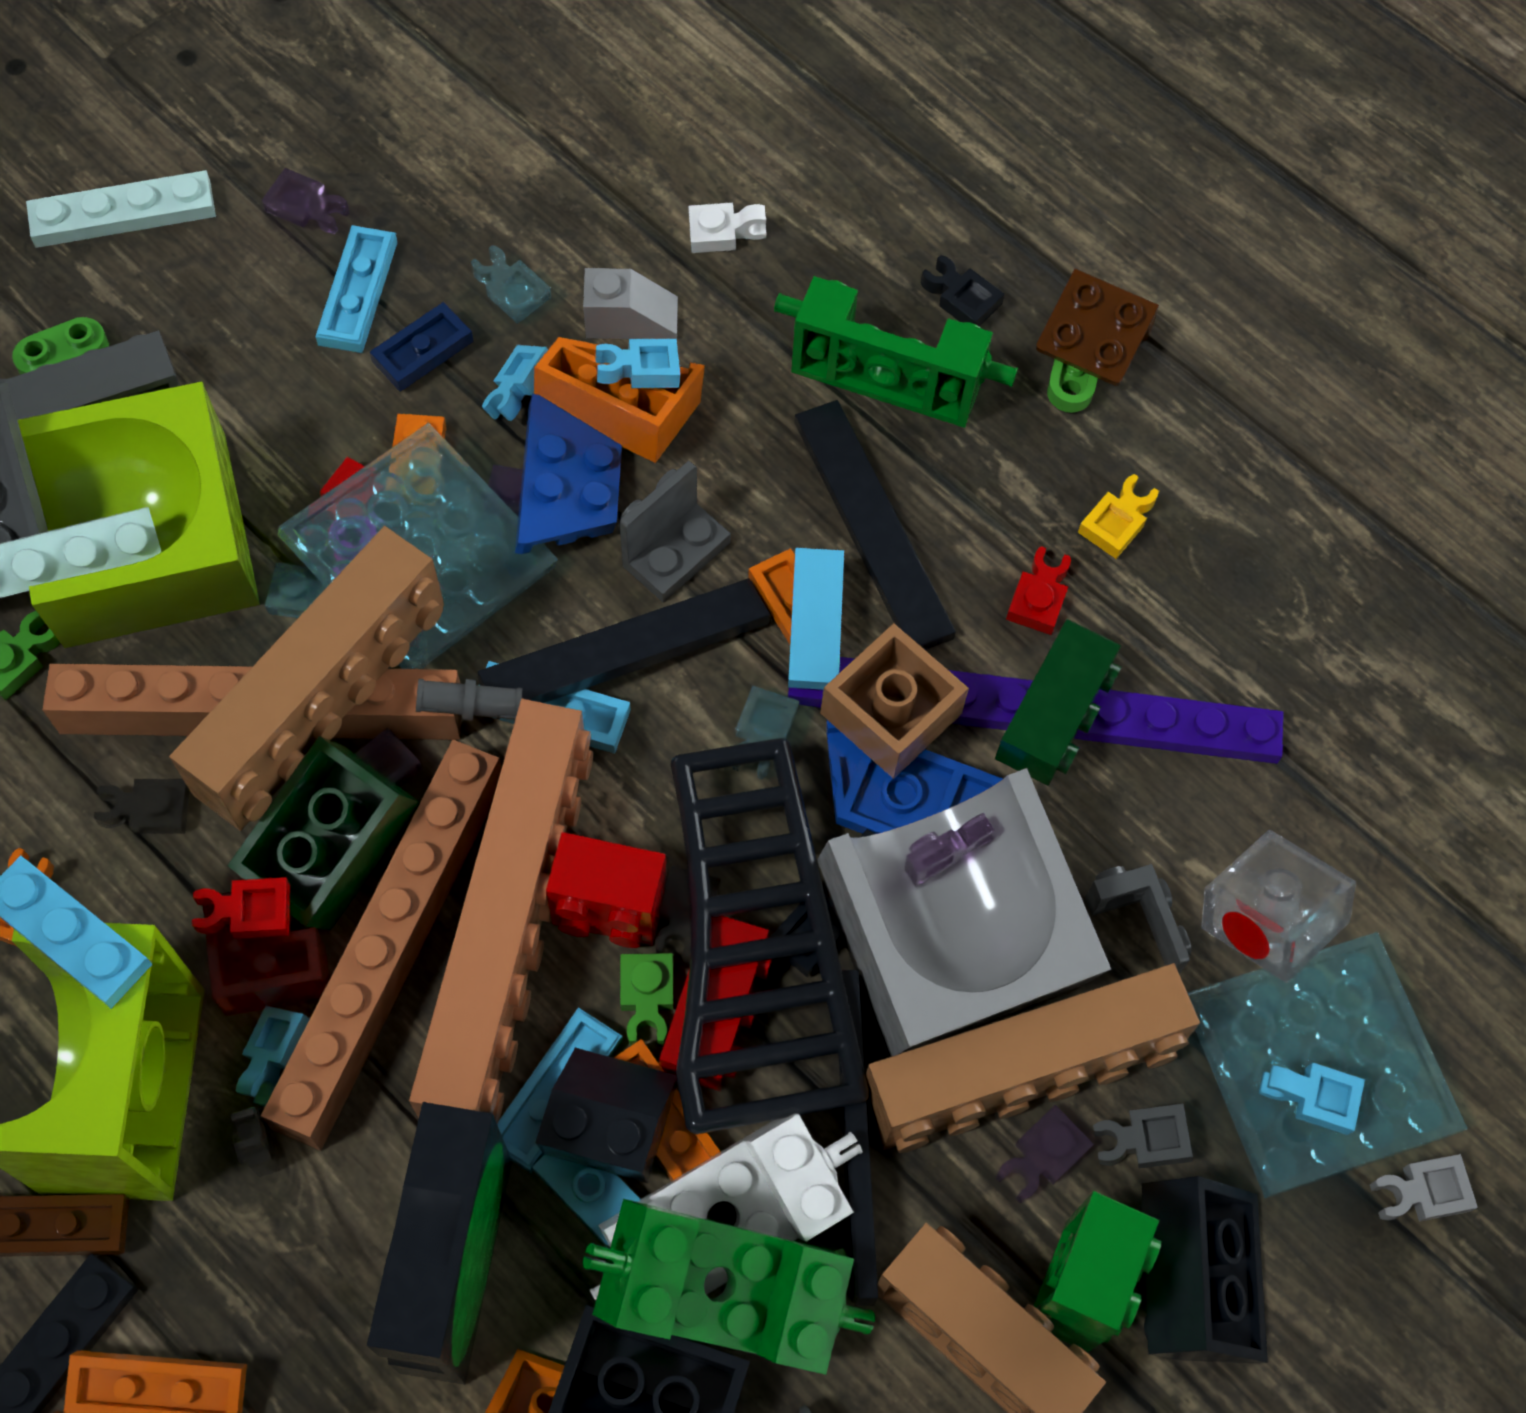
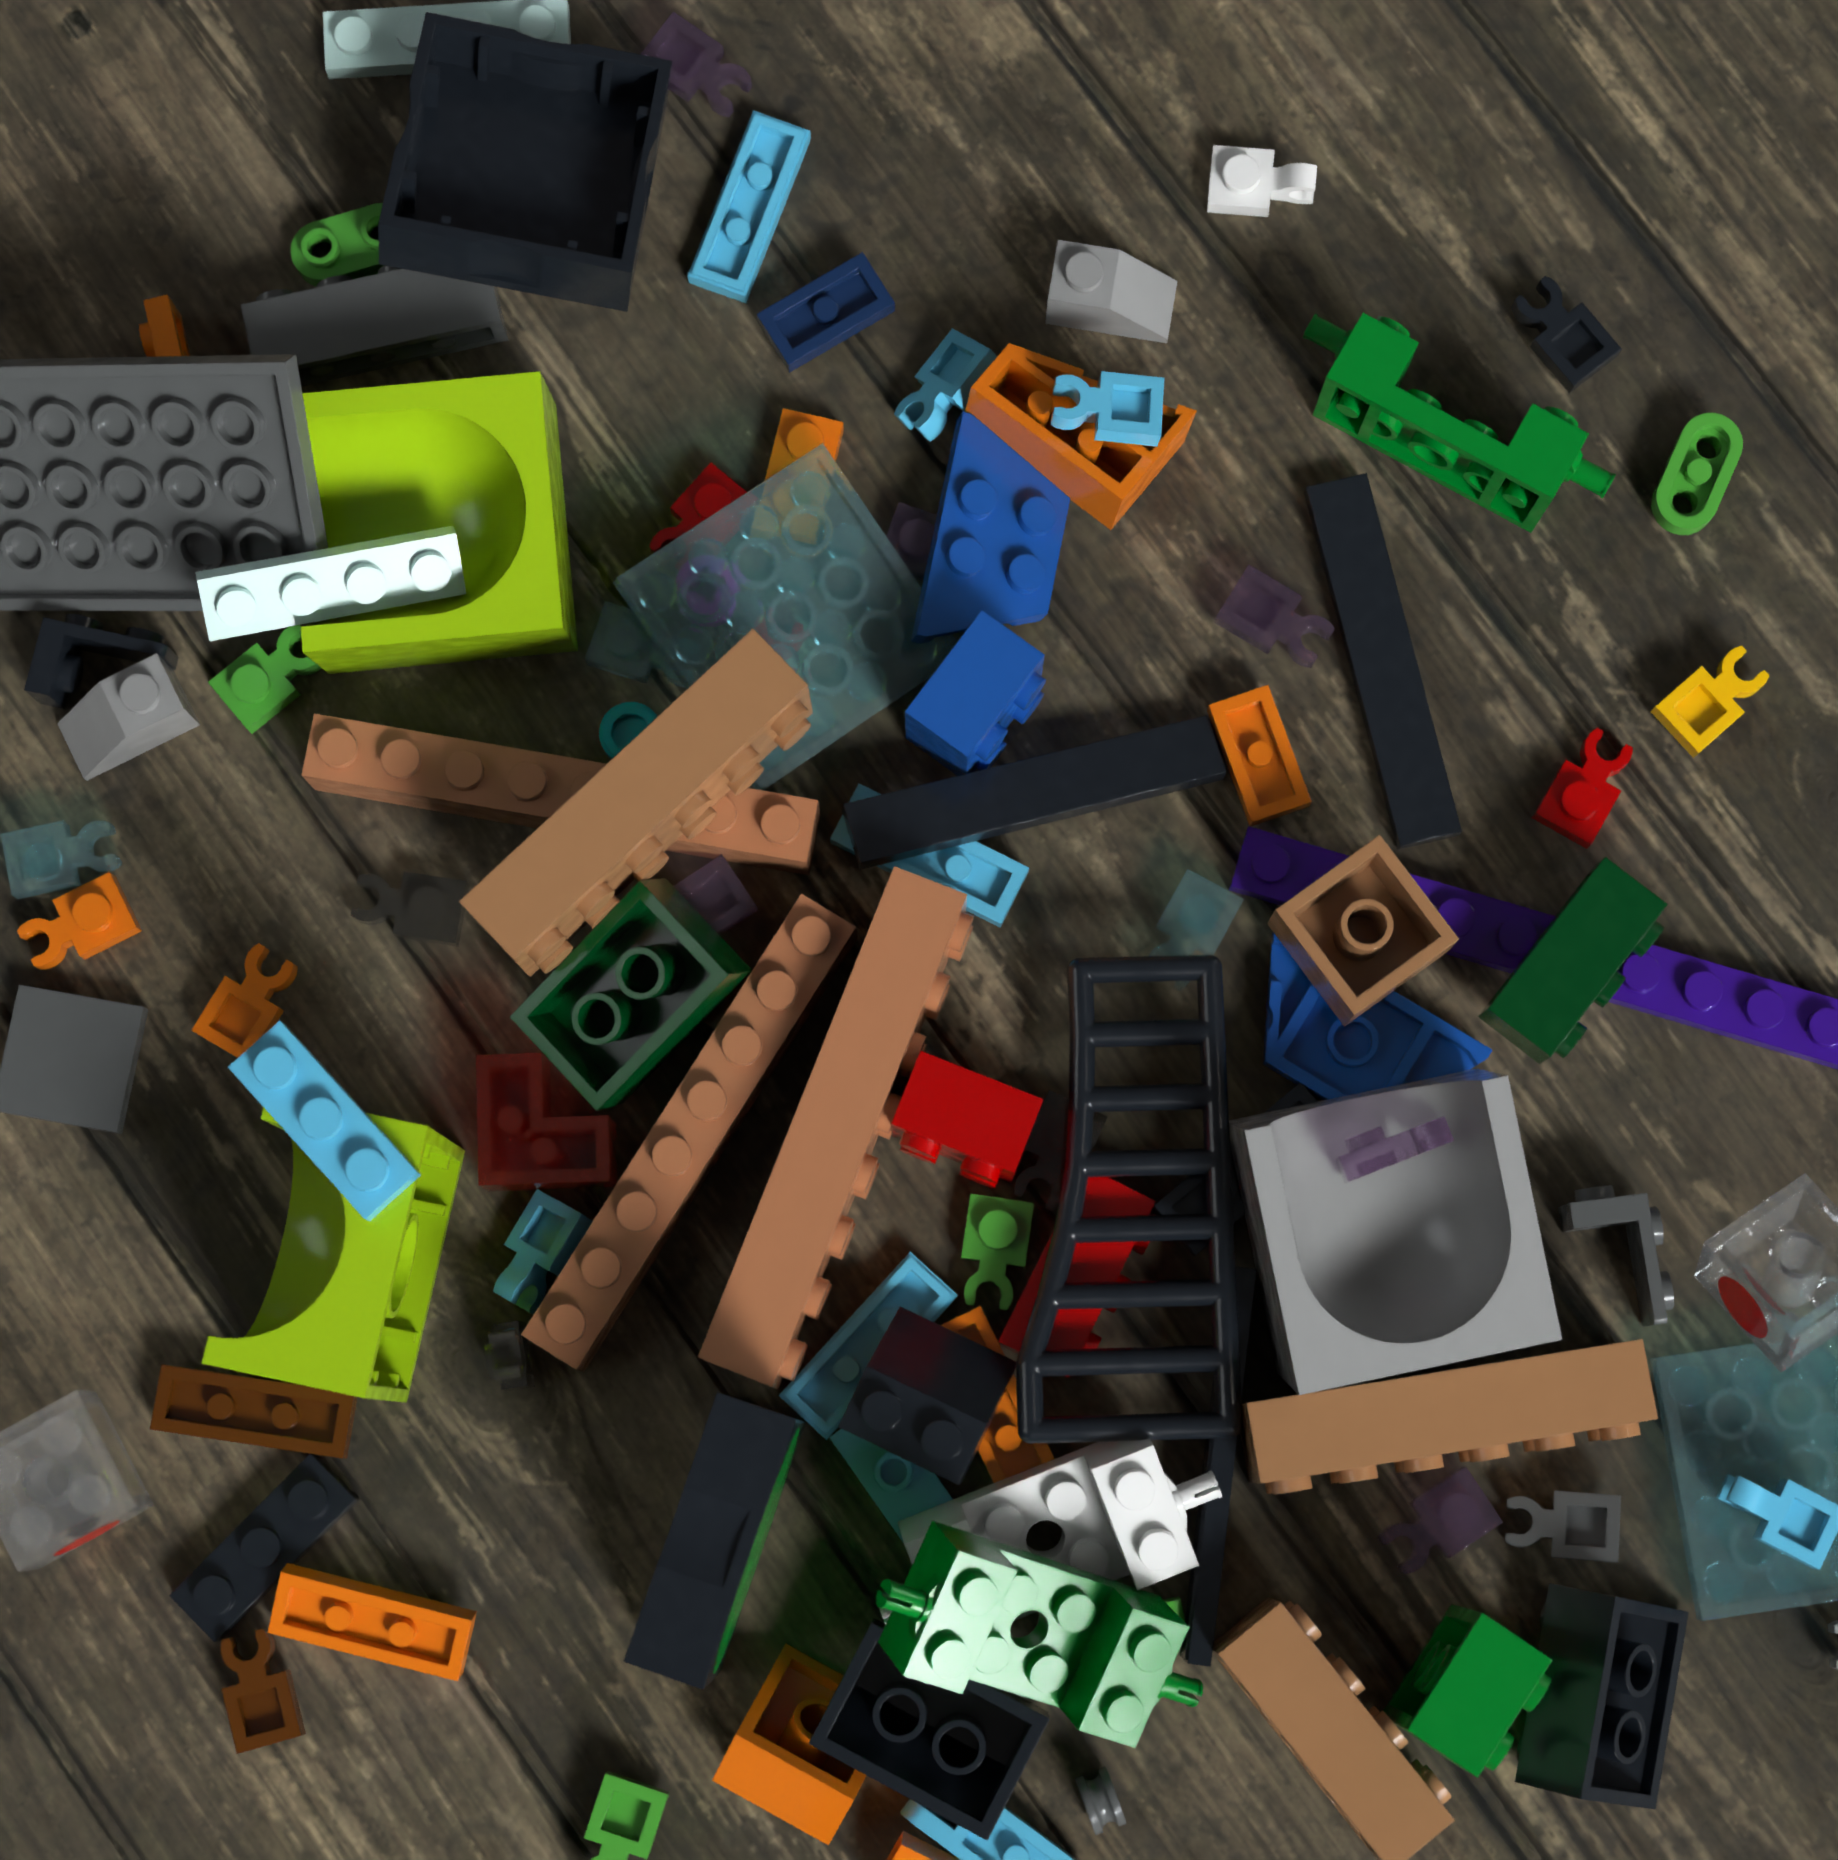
camera: 15 degrees right, 15 degrees up
red plate [192,877,290,939] -> none
dark grey pin [416,679,522,721] -> none
clear light blue plate [471,245,551,324] -> none
dark grey bracket [620,461,731,603] -> none
medium azure tile [788,548,844,690] -> none
reddish brown bracket [1036,269,1159,386] -> none
none -> black tile [378,12,673,312]
none -> blue brick [905,610,1046,776]
none -> clear purple plate [1214,565,1335,668]

